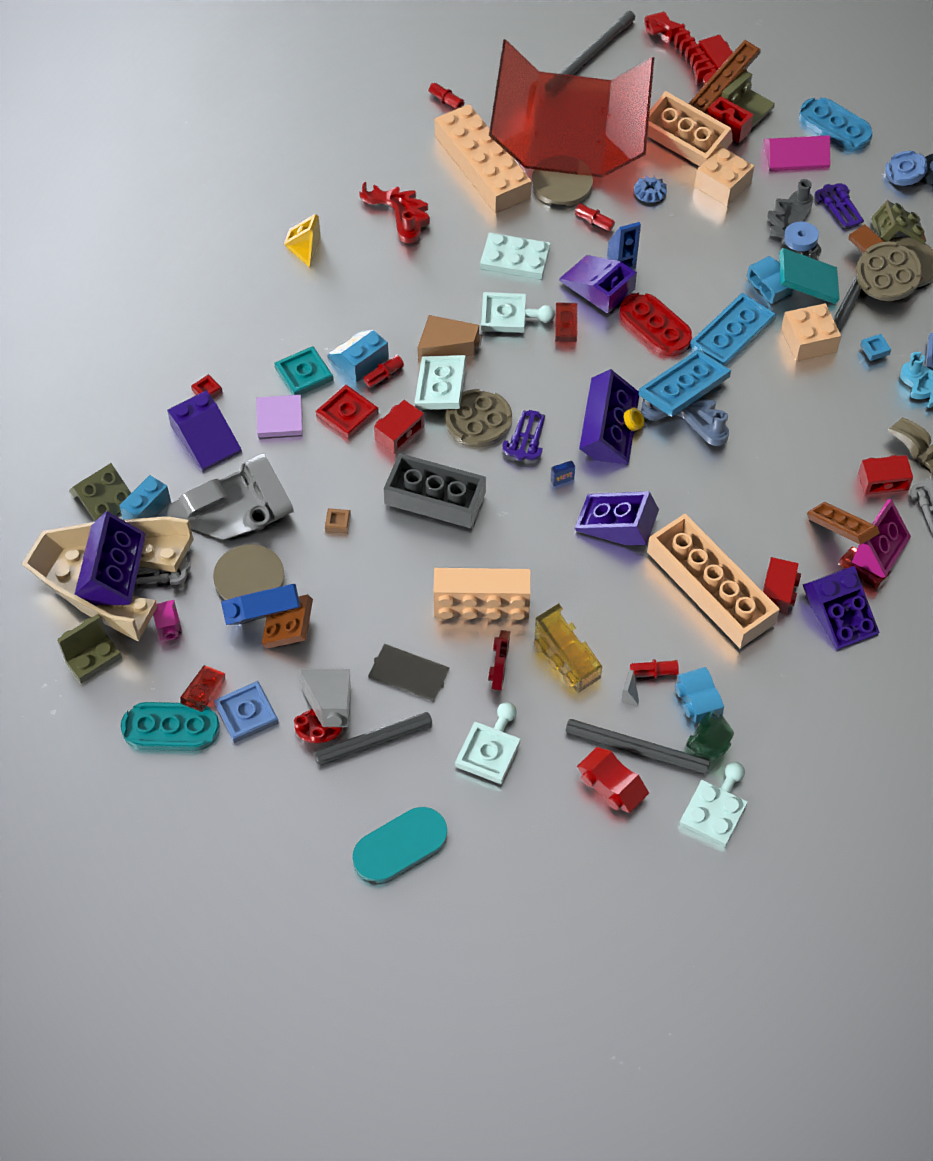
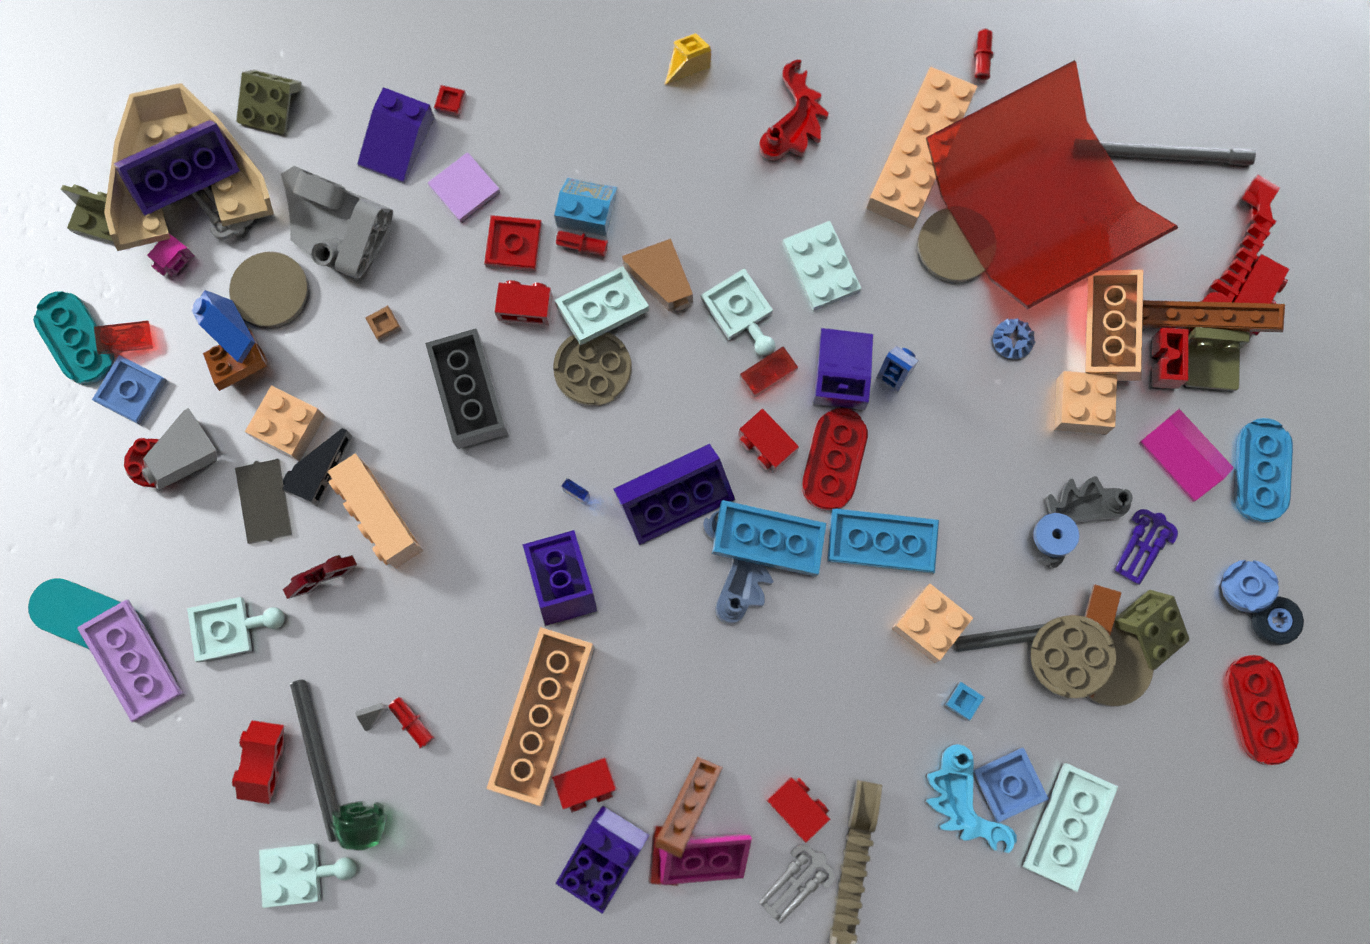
camera: 55 degrees right, 20 degrees up
dark azure brick [119,475,171,520] -> none
teal tile [274,346,334,395] -> none
dark grey axle [314,712,432,765] -> none
dark purple piece [502,410,545,461] -> none
clear yellow wedge [534,603,602,693] -> none
red axle [575,203,615,231] -> none
yellow tile [624,408,644,431] -> none
dark azure brick [675,667,724,724] -> none
dark azure brick [747,256,794,304] -> none
teal tile [779,248,840,304] -> none
none -> lavender tile [77,600,183,722]
none -> light nougat brick [245,385,325,462]
none -> black slope [282,428,352,507]
none -> red brick [738,408,799,473]

